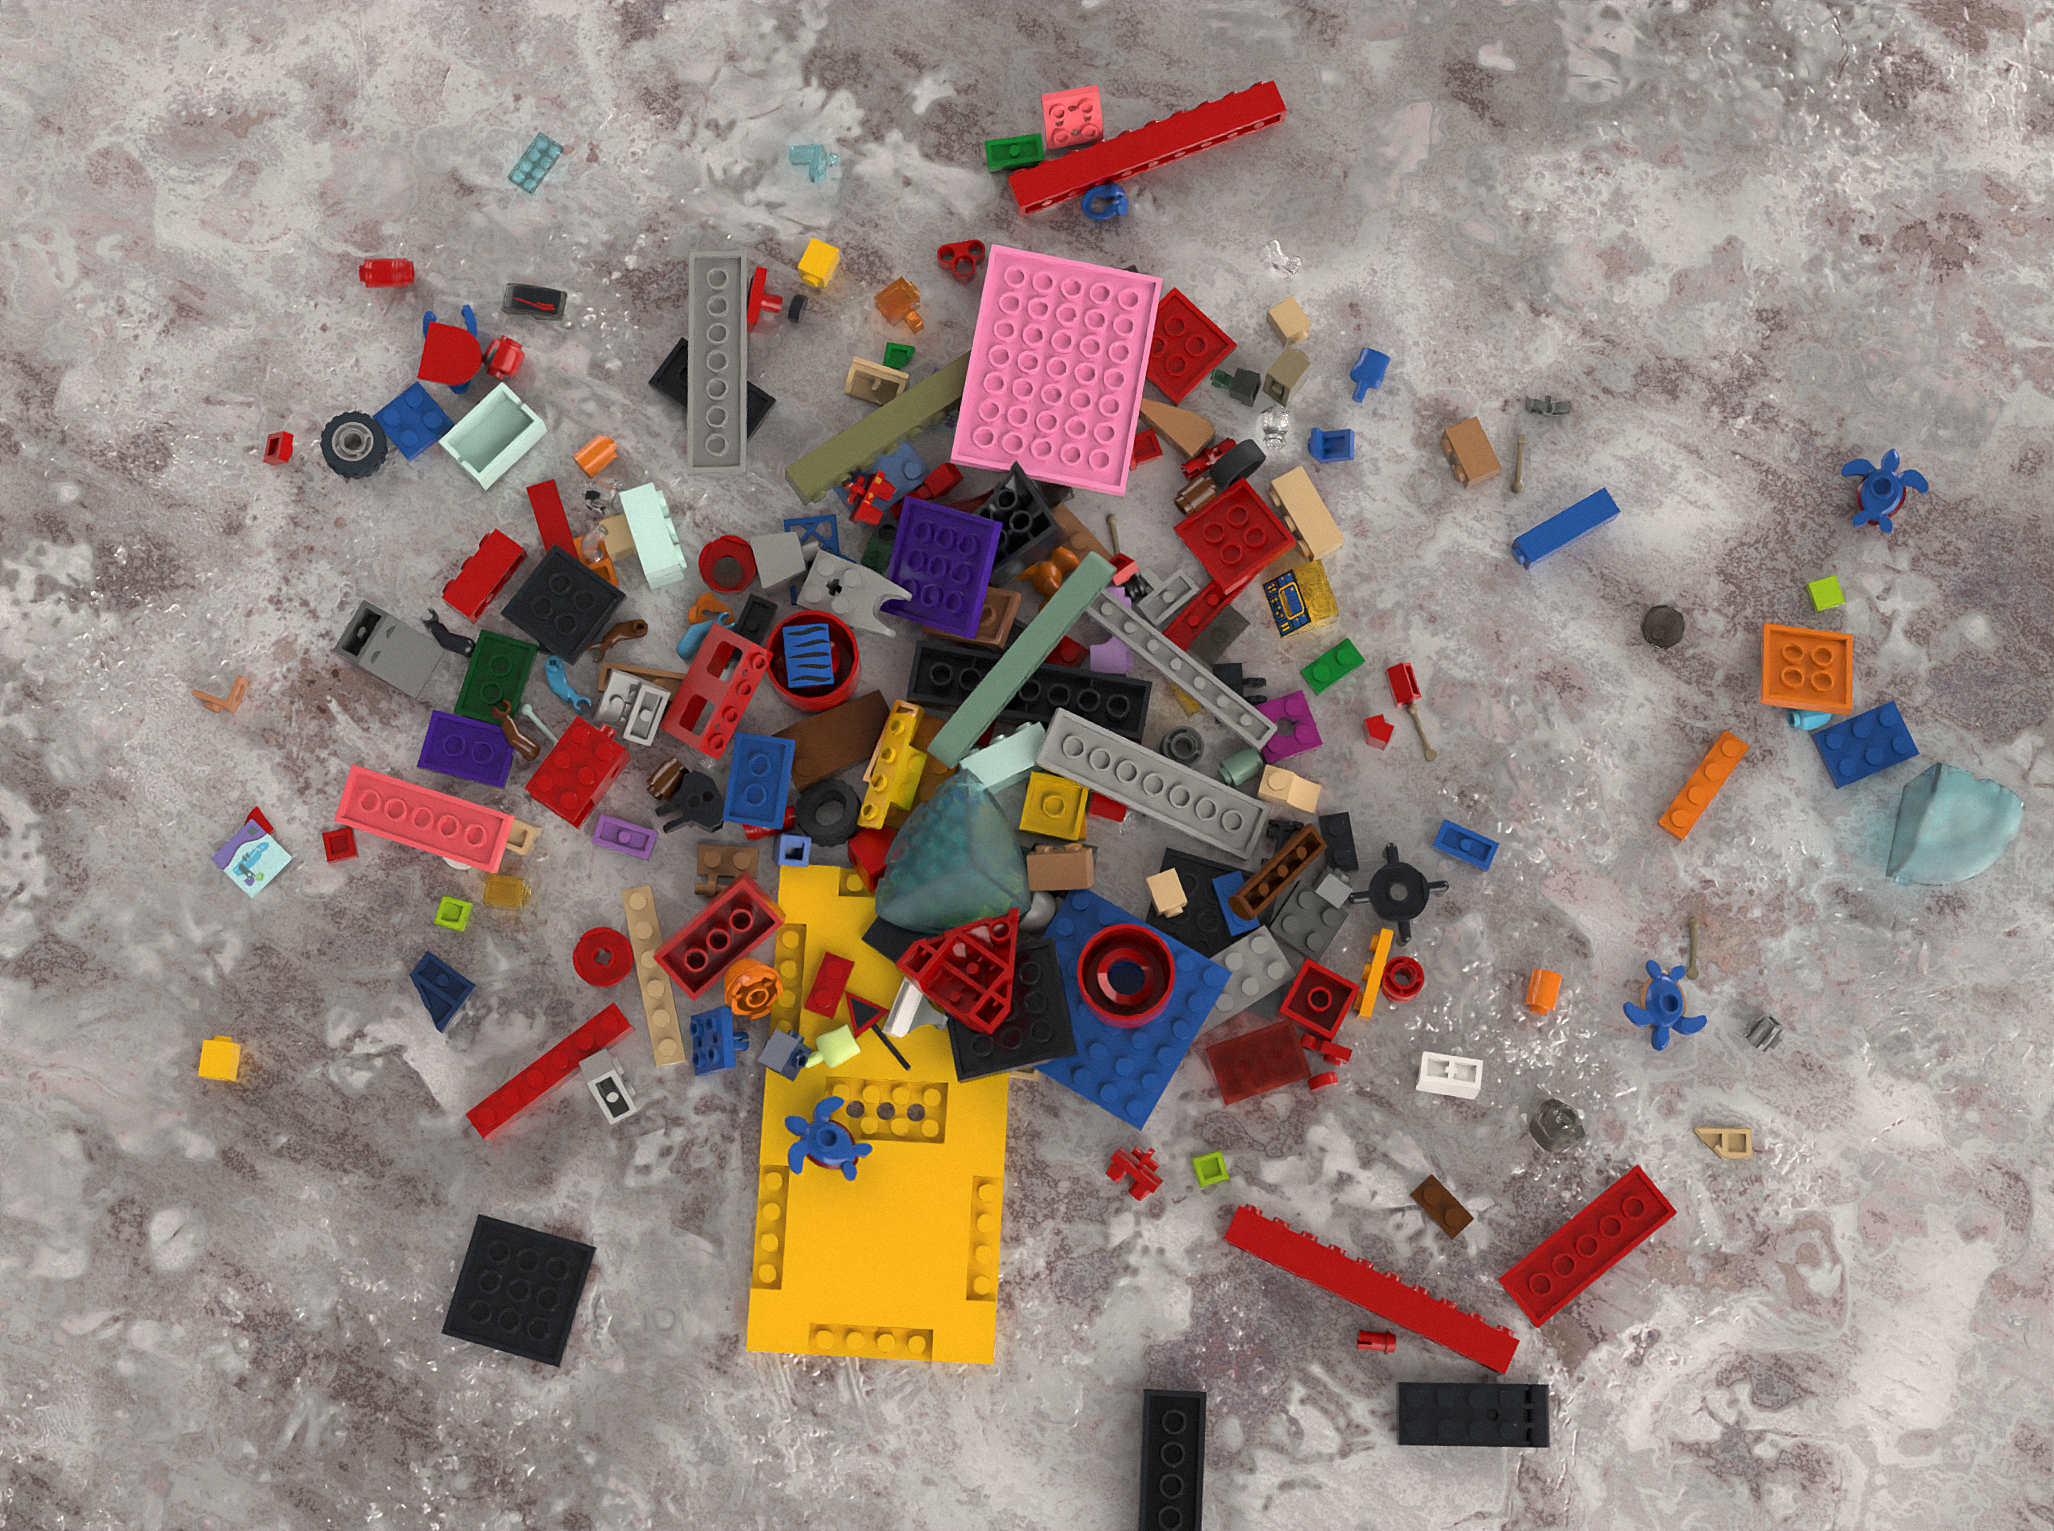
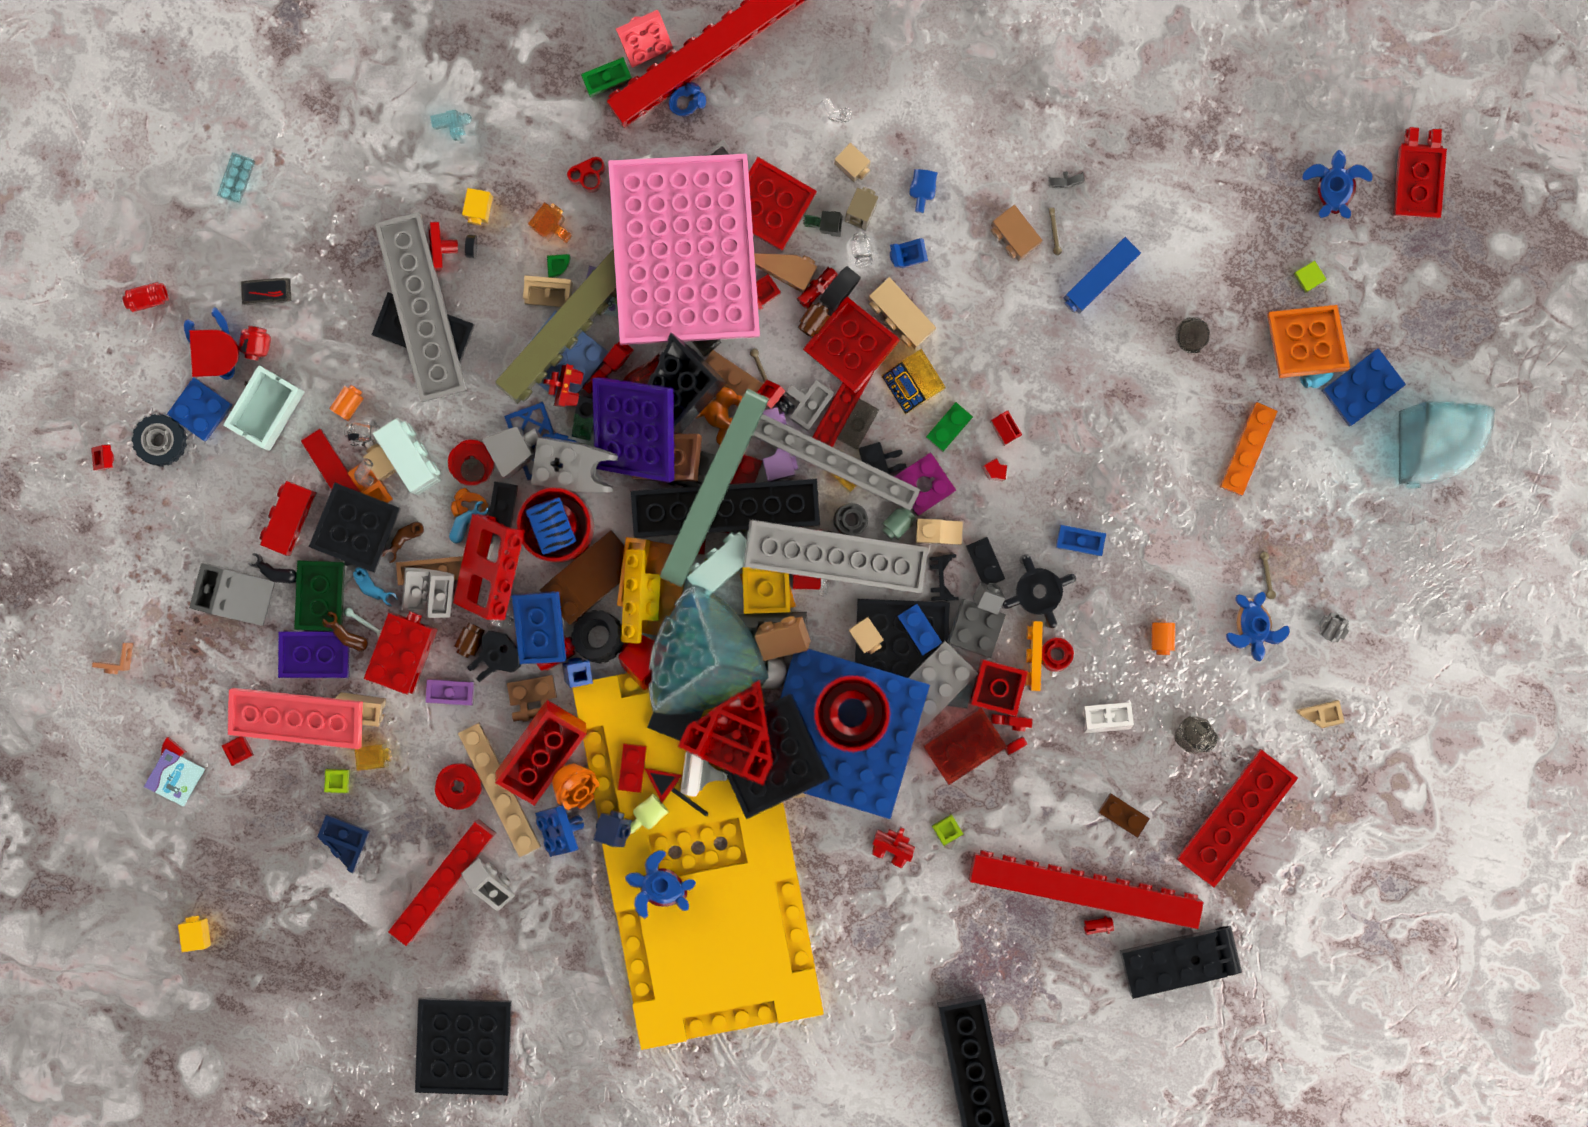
camera: 15 degrees left, 10 degrees up
reddish brown brick [1228,823,1328,921] -> none
dark tan hinge [1406,703,1437,761] -> none
none -> red tile [1393,127,1447,219]

